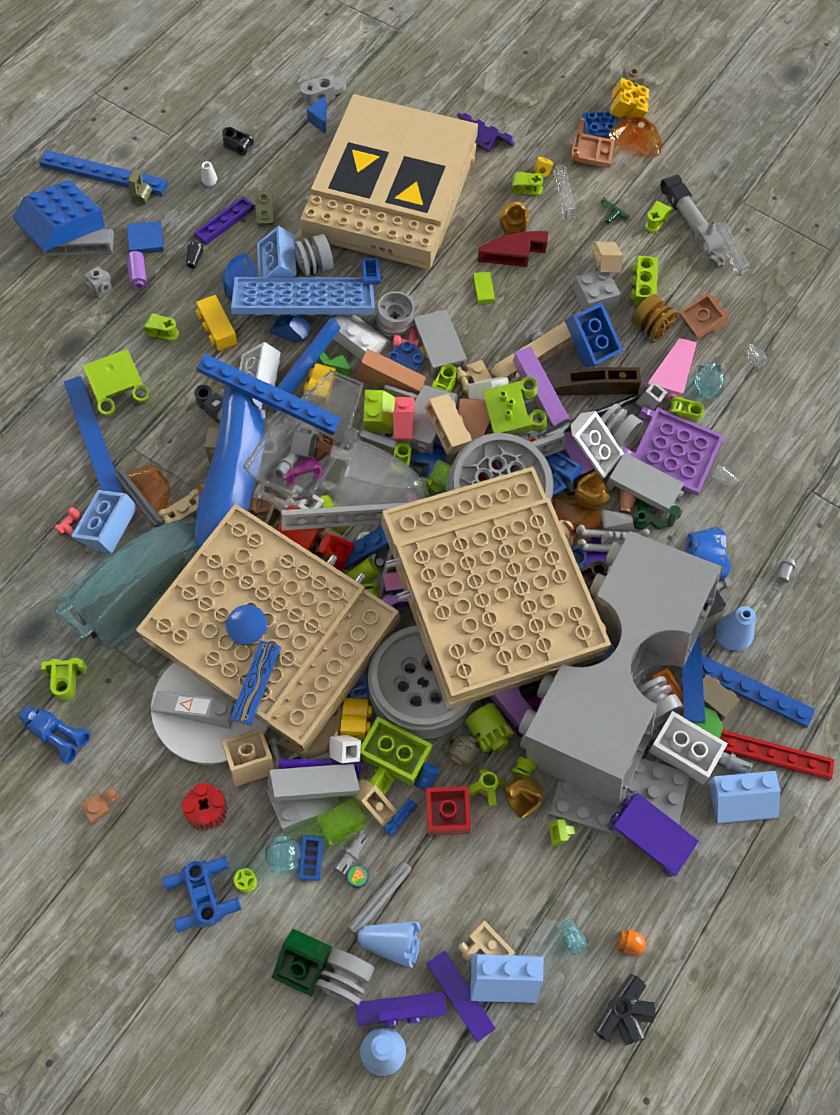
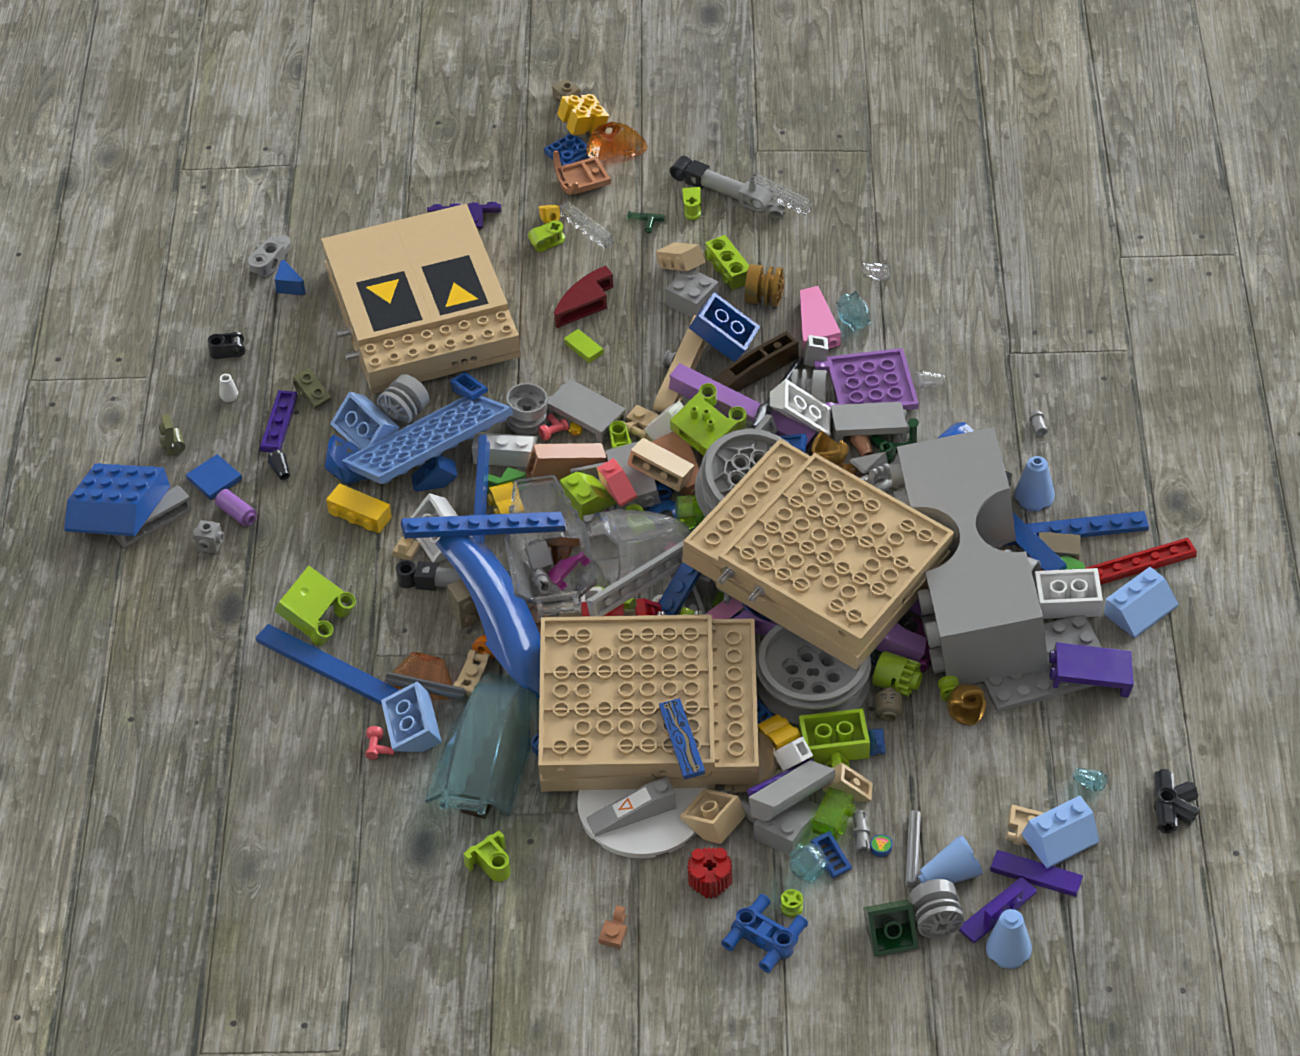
camera: 30 degrees left, 15 degrees down
blue piece [19,706,91,764] -> none
blue plate [39,150,168,196] -> none
lime piece [143,313,179,341] -> none
blue dish [226,605,267,646] -> none
blue axle [384,799,417,836] -> none
blue dish [388,341,424,372] -> none
red brick [426,786,471,836] -> none
lime rock [469,768,507,807] -> none
pearl gold piece [499,202,530,234] -> none
lime tile [548,819,575,846] -> none
orange piece [617,929,646,956] -> none
lime piece [668,397,704,424] -> none
nougat plate [679,292,729,339] -> none
light grey pin [718,752,753,774] -> none

